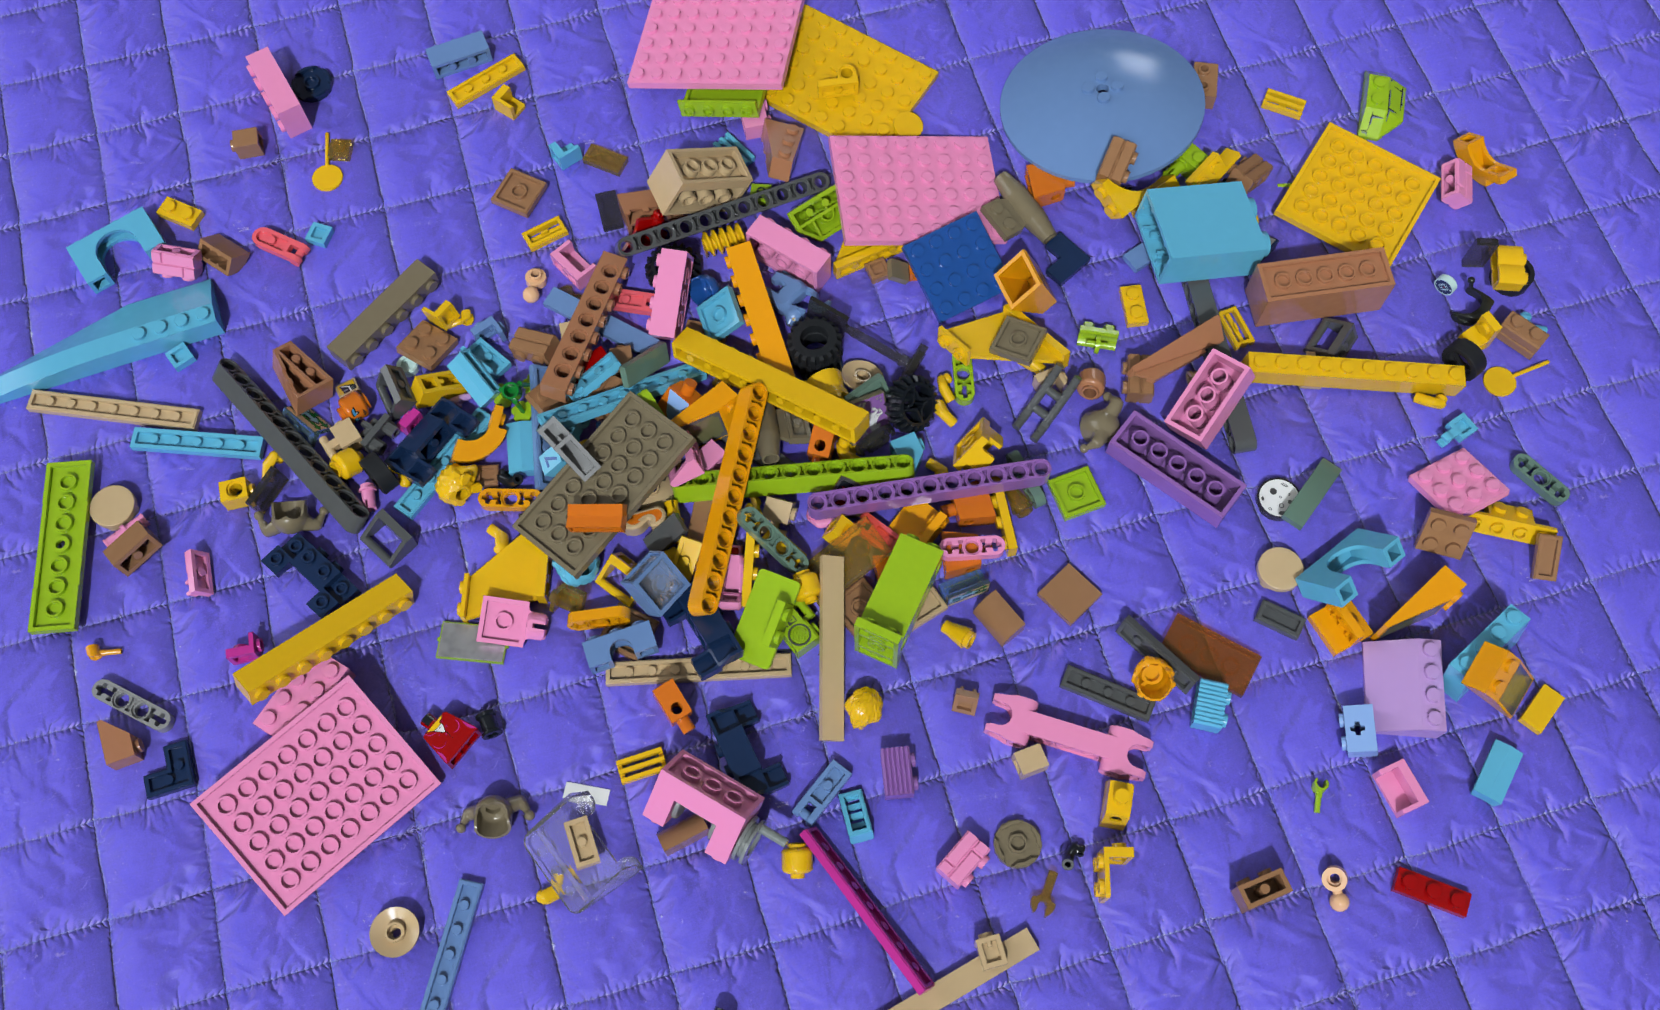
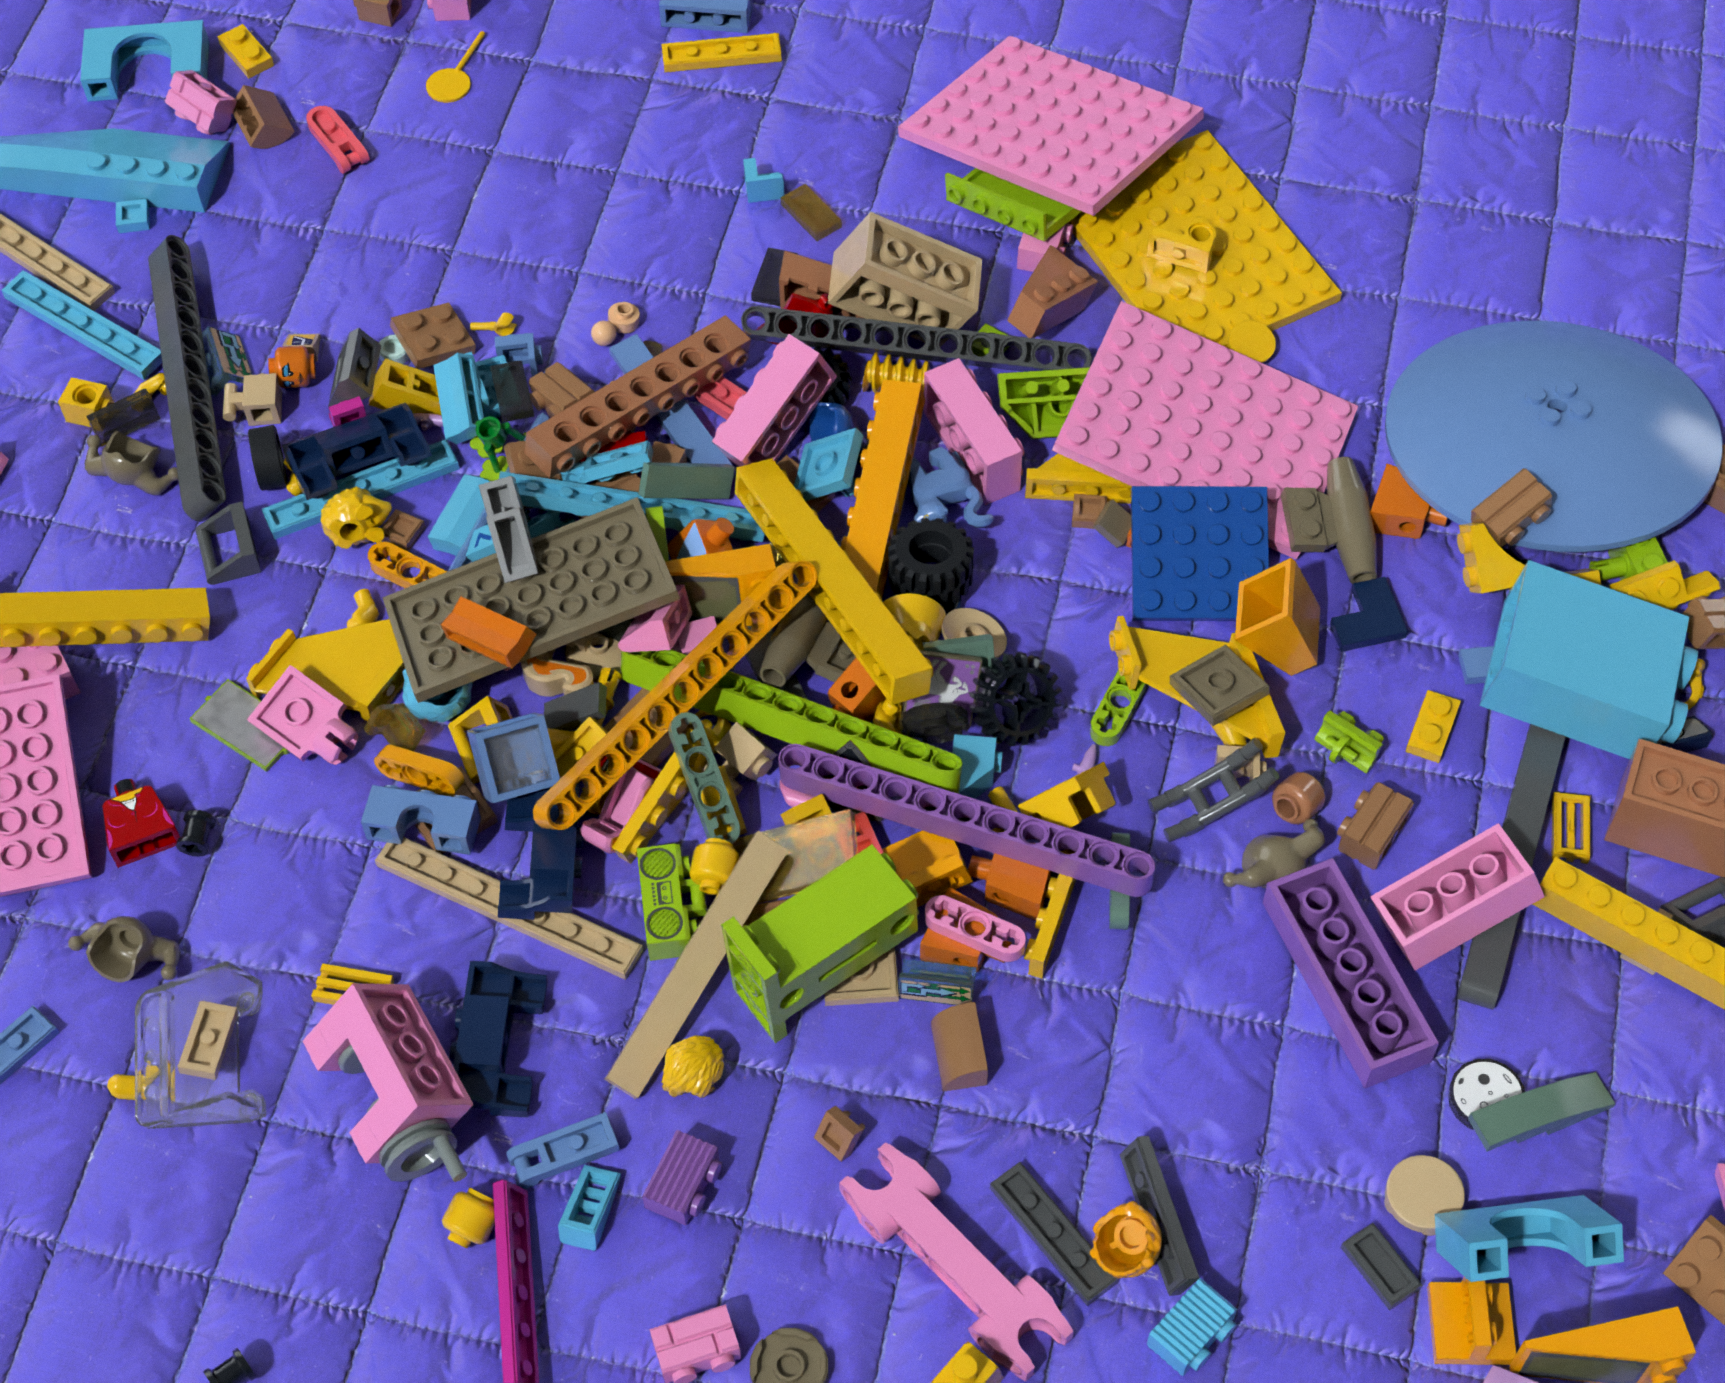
camera: 30 degrees right, 10 degrees down
dark blue bracket [261,533,362,619] -> none
nougat wedge [273,341,333,416] -> none
medium azure tile [305,222,335,248] -> none
dark tan brick [327,259,440,371] -> none
clear yellow plate [328,139,353,162] -> none
yellow head [329,447,364,480] -> none
bright pink pin [358,482,377,512] -> none
dark grey hips [360,413,400,455] -> none
yellow panel [421,300,460,331] -> none
light orange arch [450,404,507,465] -> none
yellow panel [491,84,526,120] -> none
medium nougat plate [491,168,548,218] -> none
black arm [497,468,523,489] -> none
yellow tile [521,215,569,252] -> none
bright pink panel [550,239,596,291] -> none
white sticker [563,782,610,806] -> none
orange torso [652,678,696,735] -> none
medium nougat brick [656,814,709,857] -> none
medium azure tile [713,132,755,167] -> none
lime bracket [734,569,801,670] -> none
clear smoke piece [806,296,929,376] -> none
yellow arm [935,399,958,428] -> none
yellow arm [937,373,956,404] -> none
yellow cone [941,620,977,649] -> none
clear yellow cone [1004,489,1033,518] -> none
tan panel [1011,744,1049,780] -> none
medium nougat tile [1037,563,1102,627] -> none
lime tile [1046,466,1106,522] -> none
nougat wedge [1127,315,1224,383] -> none
clear orange tile [1162,613,1262,698] -> none
none -> clear smoke tile [490,360,534,422]
none -> lavender helmet [1072,744,1097,775]

